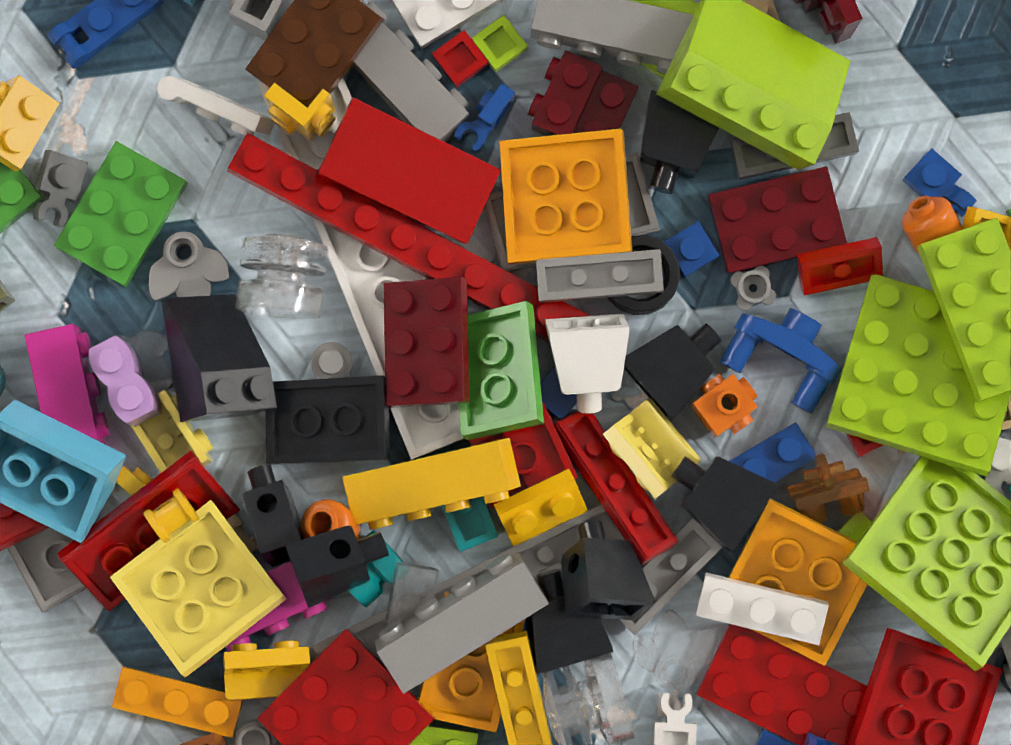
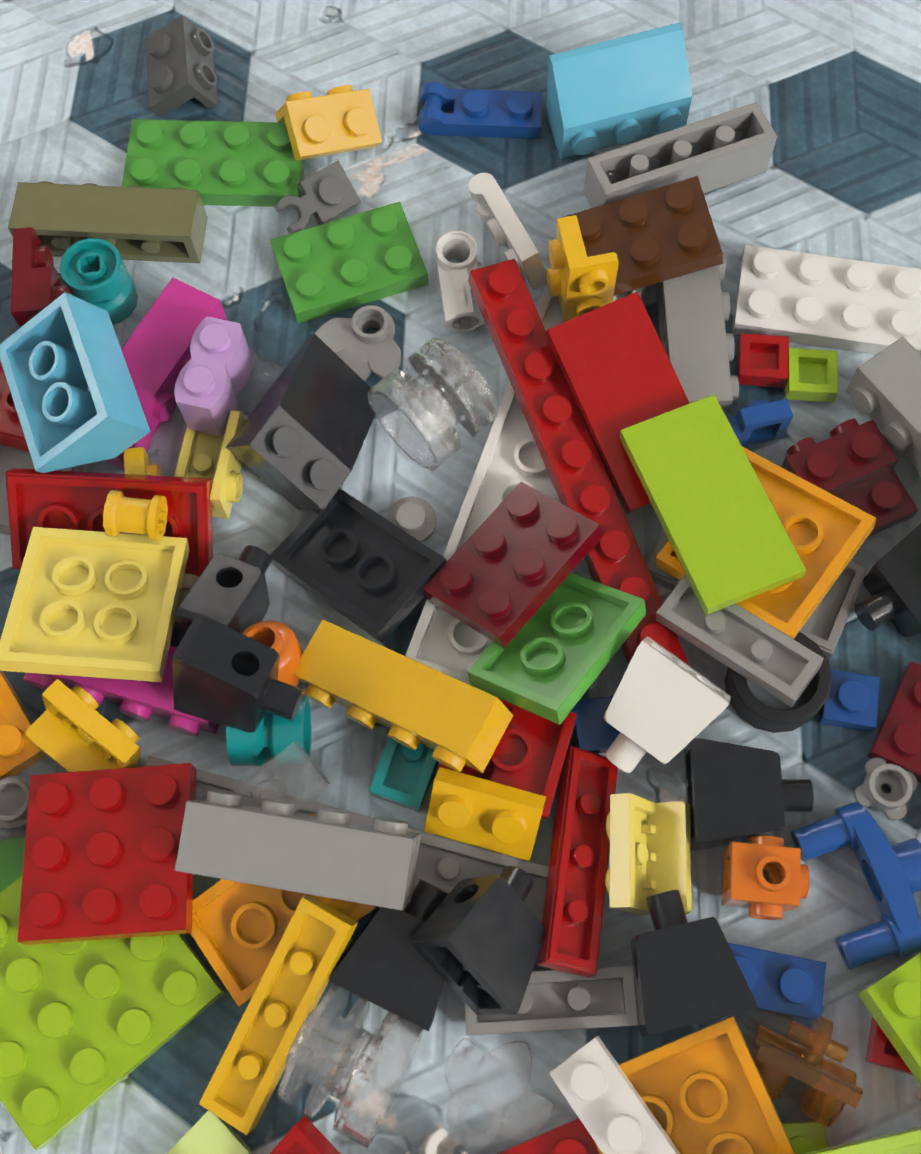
camera: 45 degrees right, 15 degrees down
none -> white piece [435,230,485,333]
none -> lime tile [620,394,807,615]

